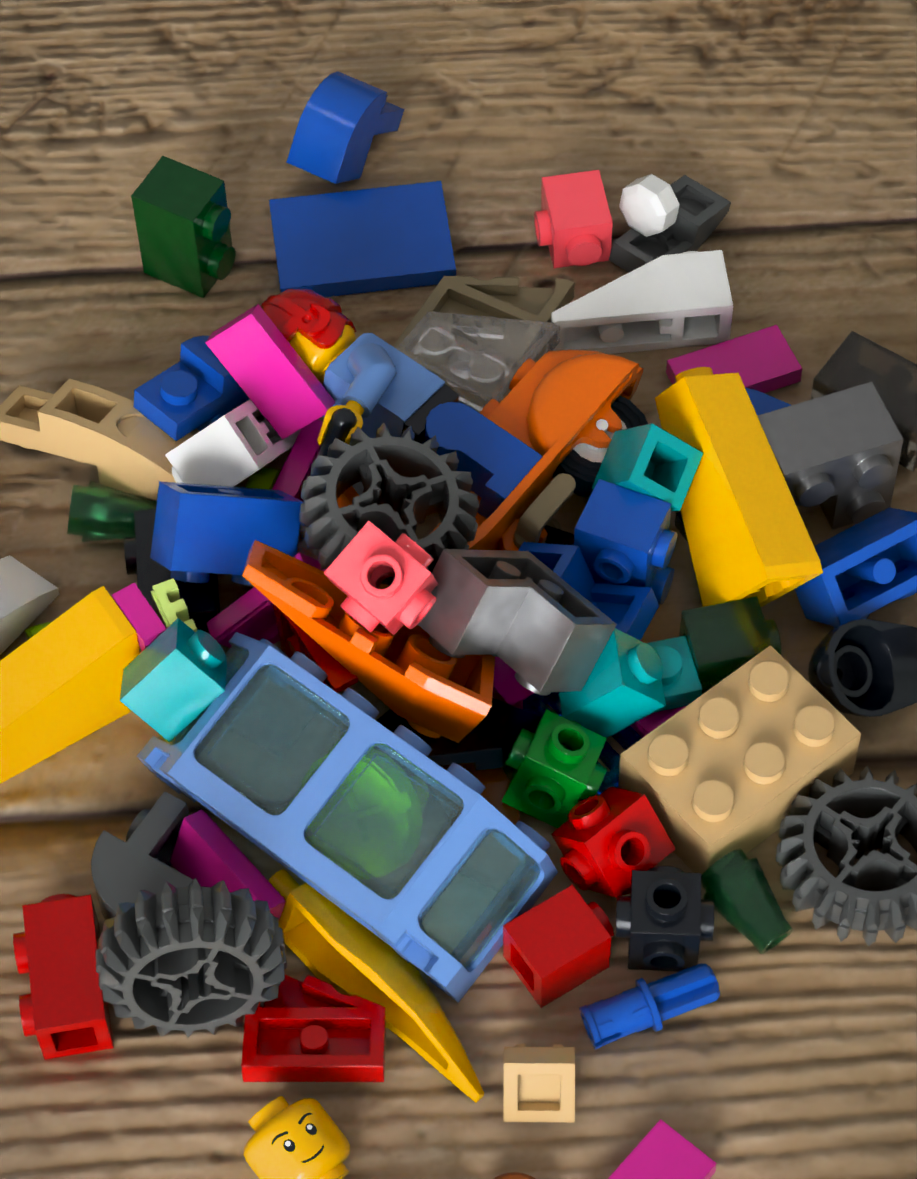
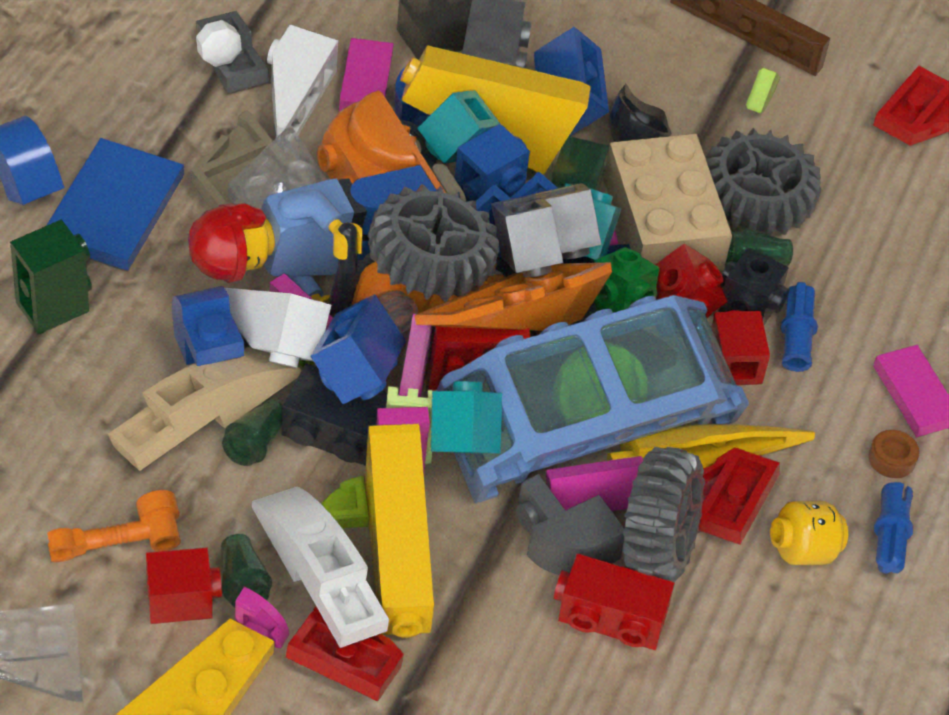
camera: 70 degrees left, 5 degrees down
dark pink tile [205,304,335,440] -> none
coral brick [324,521,438,635] -> none
tan tile [503,1044,575,1123] -> none
coral brick [534,170,613,268] -> none

